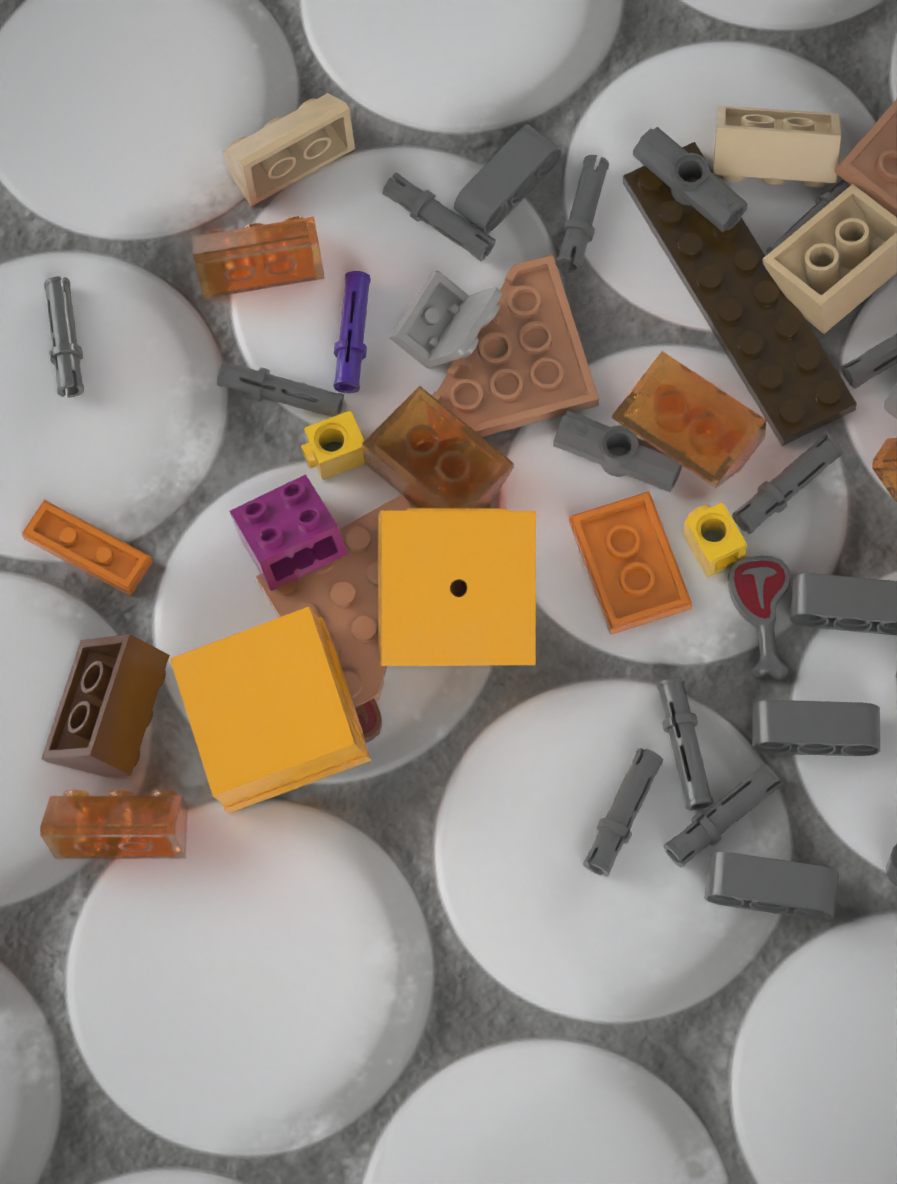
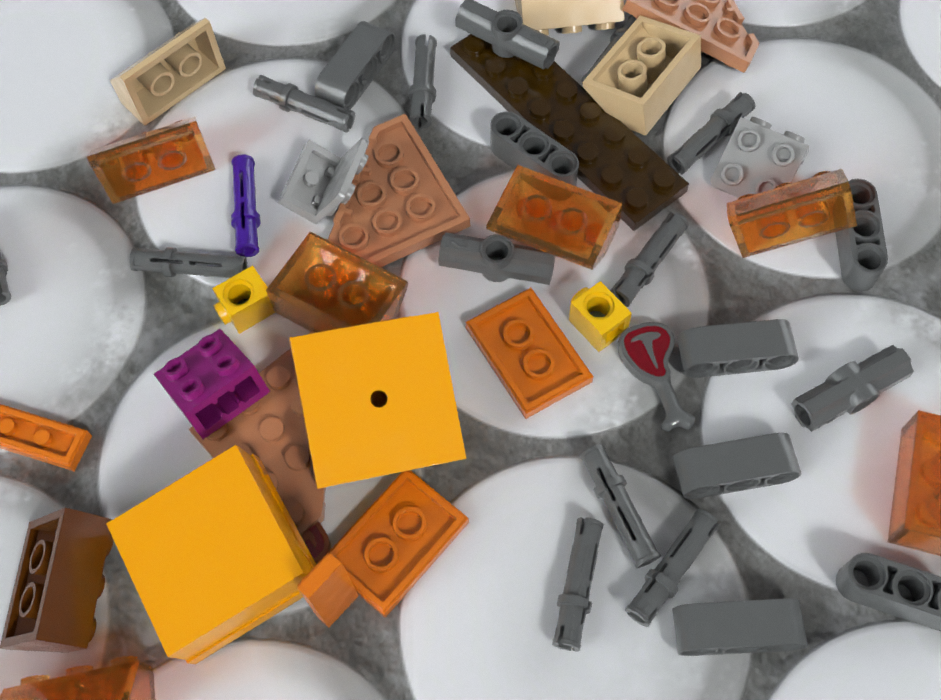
camera: 15 degrees left, 5 degrees down
none -> orange tile [297,552,359,628]
none -> orange tile [328,470,469,618]
none -> dark grey beam [490,111,579,198]

